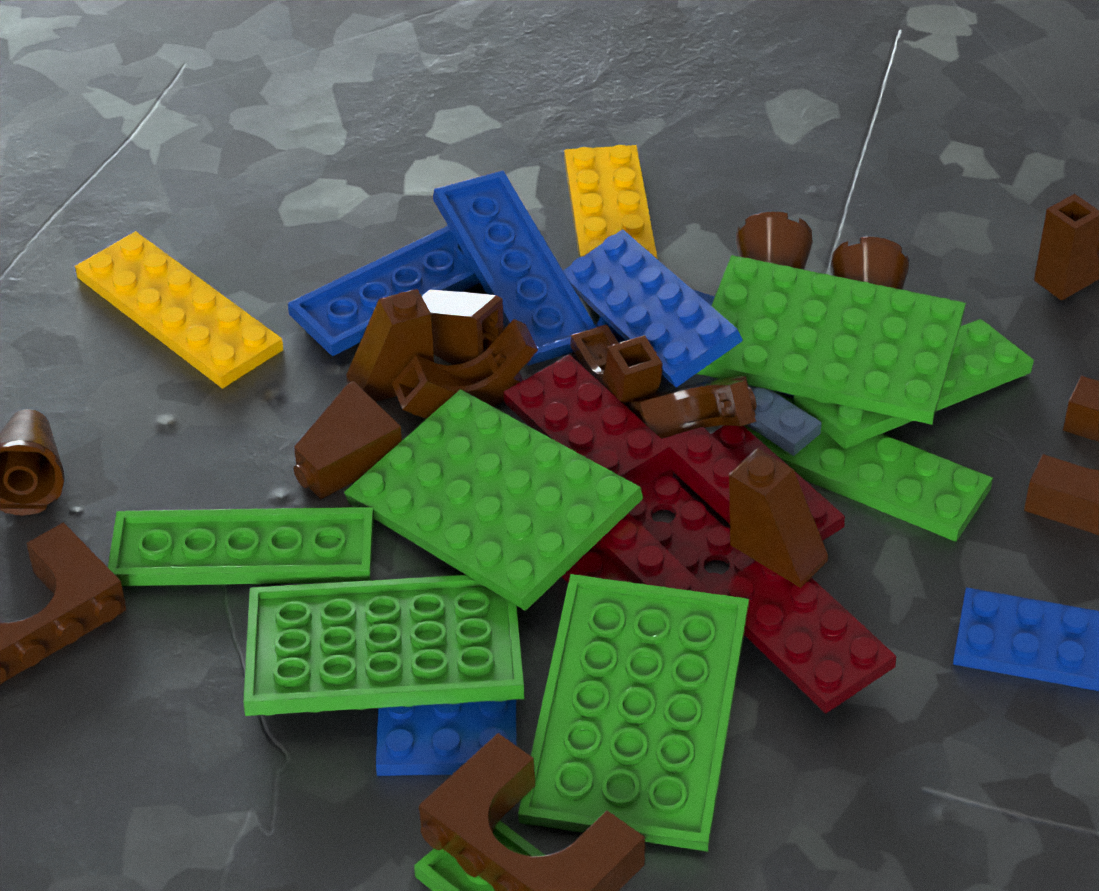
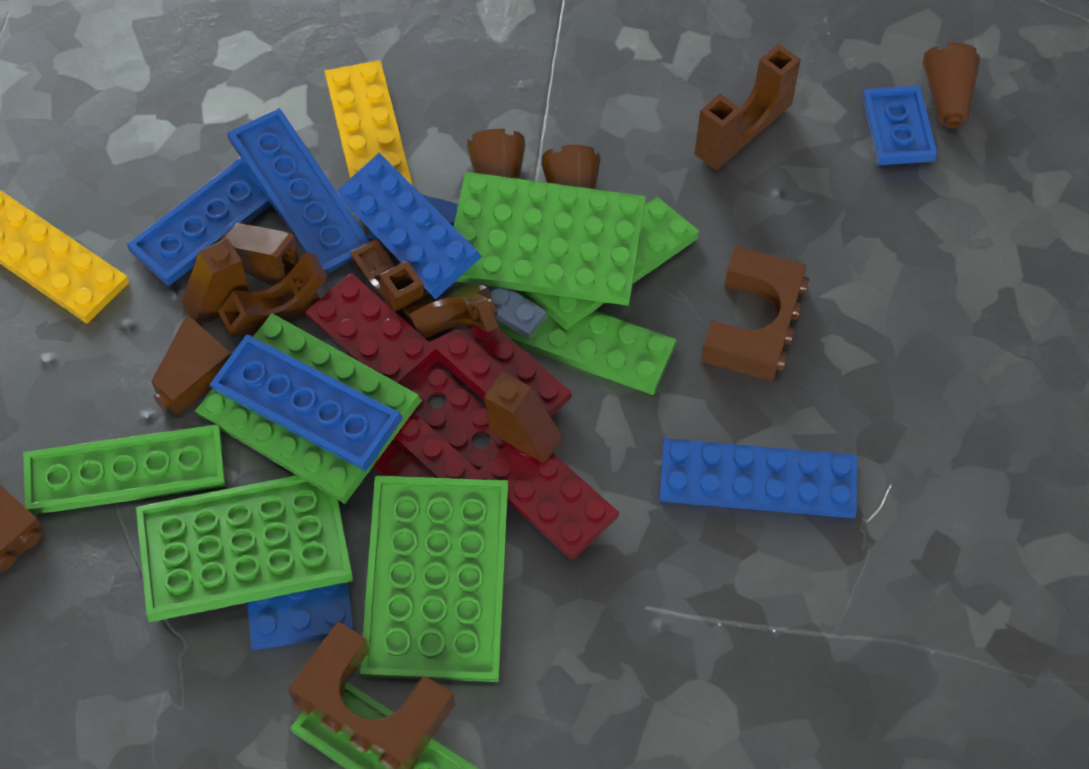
camera: 10 degrees left, 15 degrees up
none -> blue plate [210,334,403,472]

